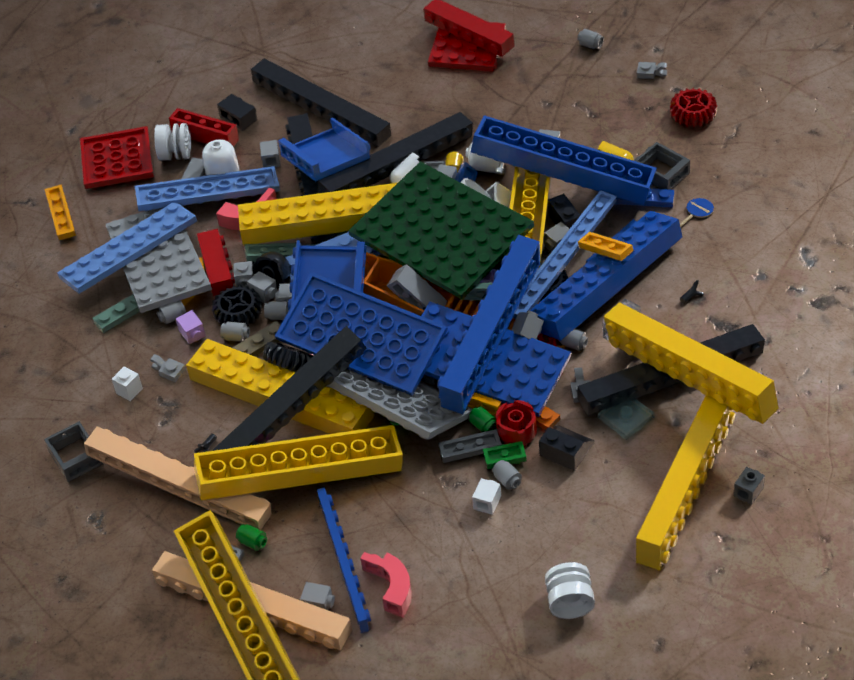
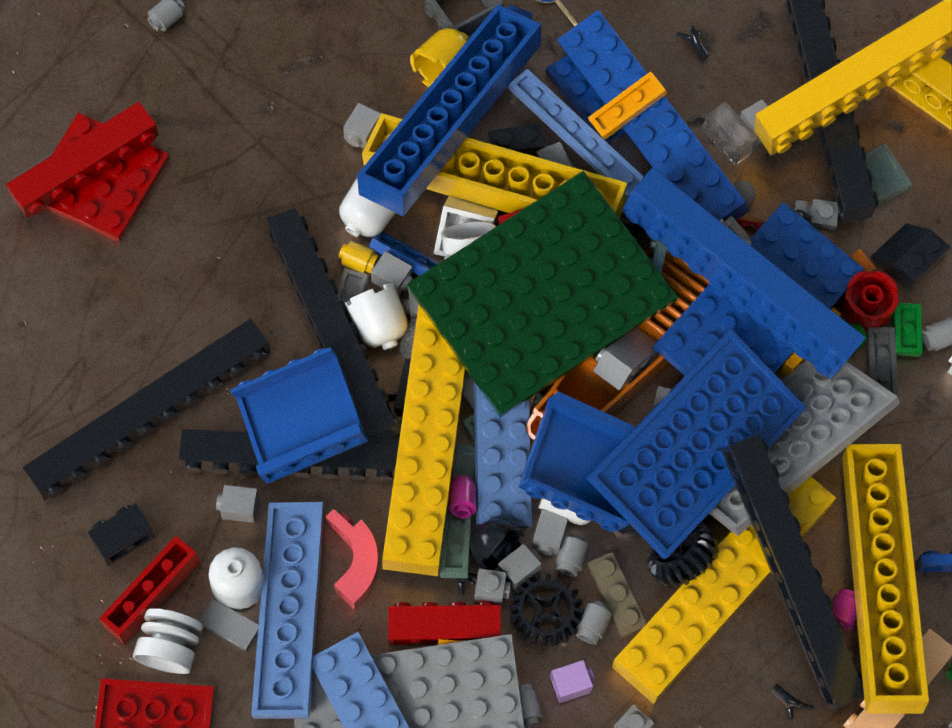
camera: 85 degrees left, 20 degrees up
none -> dark pink brick [449,476,476,519]

